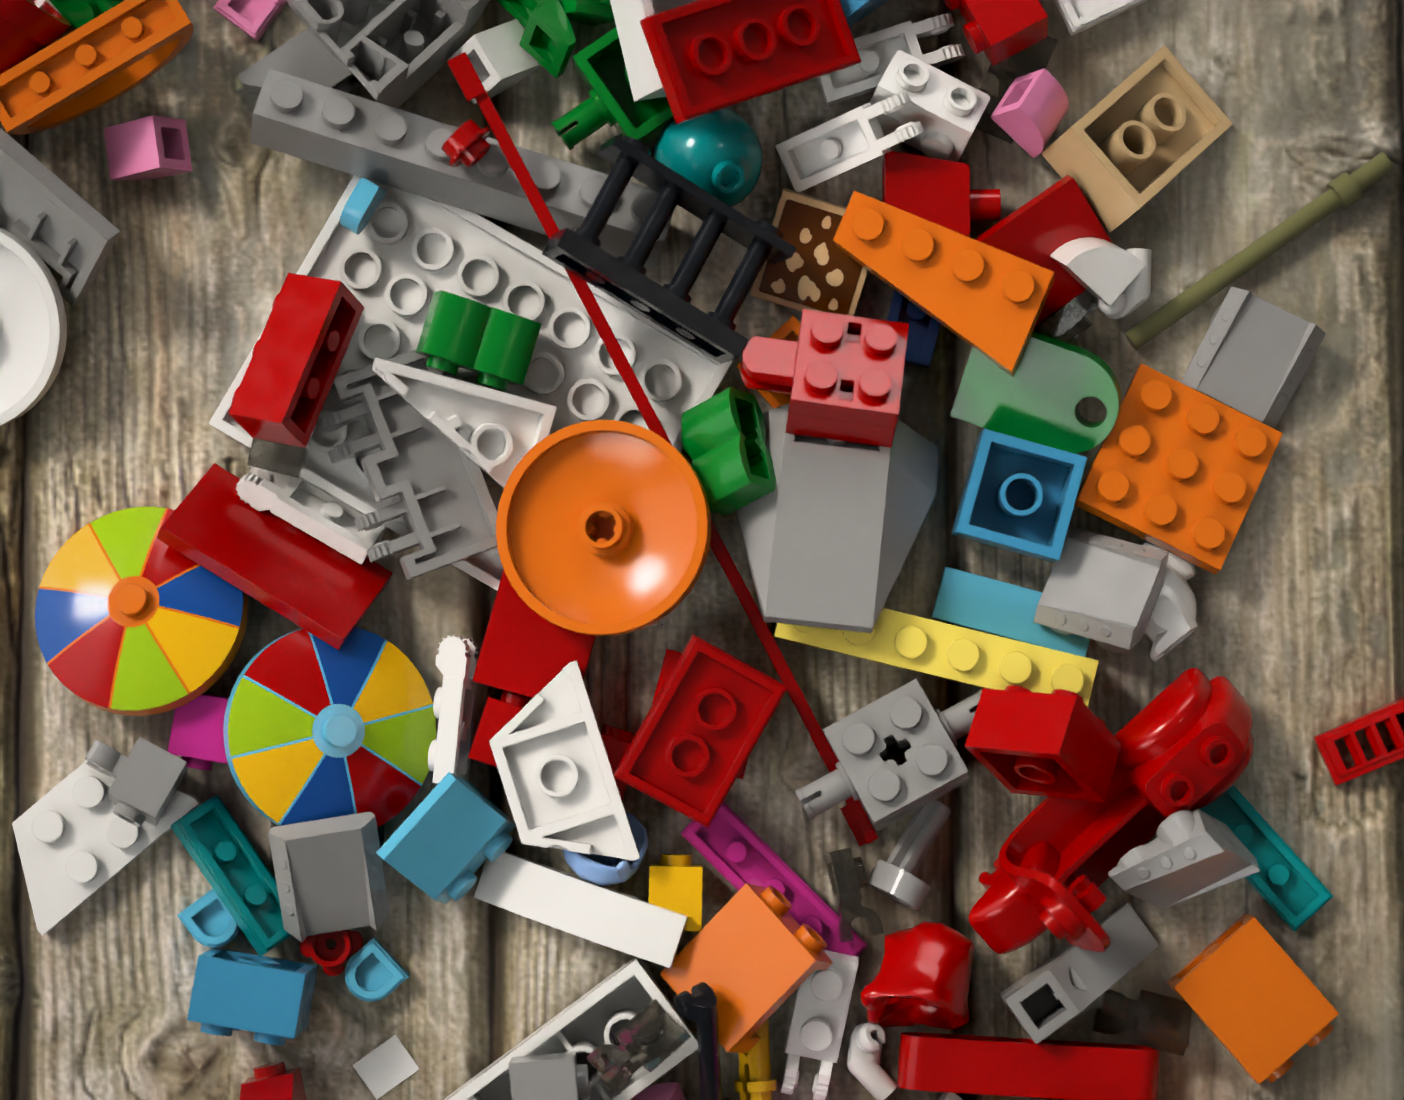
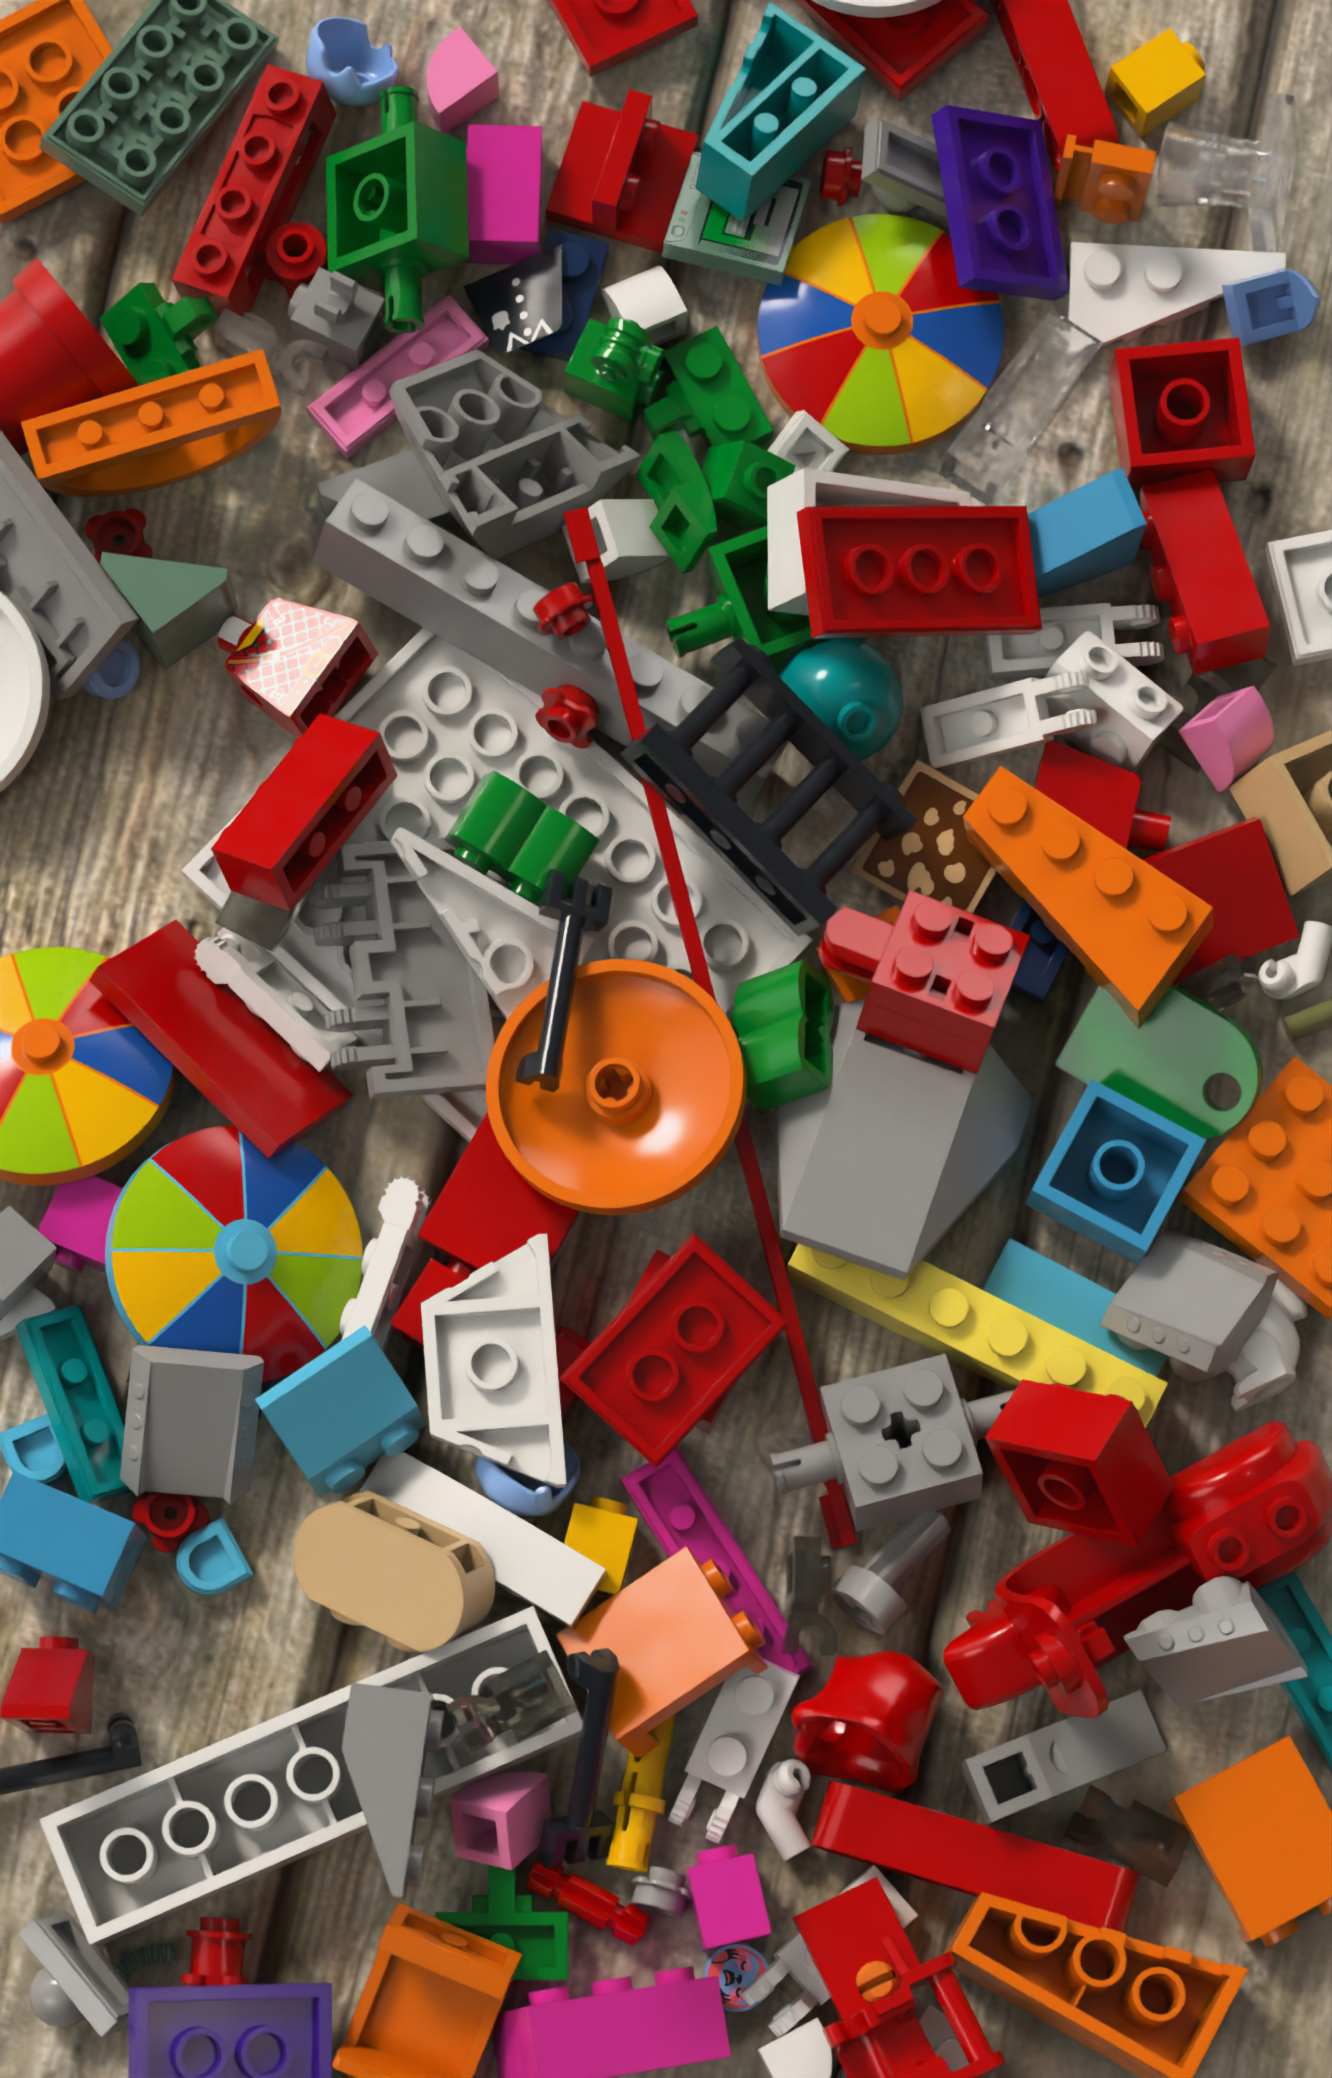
camera: 10 degrees right, 10 degrees down
bright pink brick [103,115,193,181] -> none
medium azure tile [340,177,387,235] -> none
white sticker [352,1034,419,1100] -> none
white brick [1050,237,1146,306] -> none
none -> light blue tile [82,638,140,699]
none -> red plate [85,508,153,564]
none -> sand green slope [100,552,238,670]
none -> red torso [218,598,379,739]
none -> tan brick [293,1490,495,1652]
none -> black hinge [516,869,612,1093]
none -> red plate [535,685,600,749]

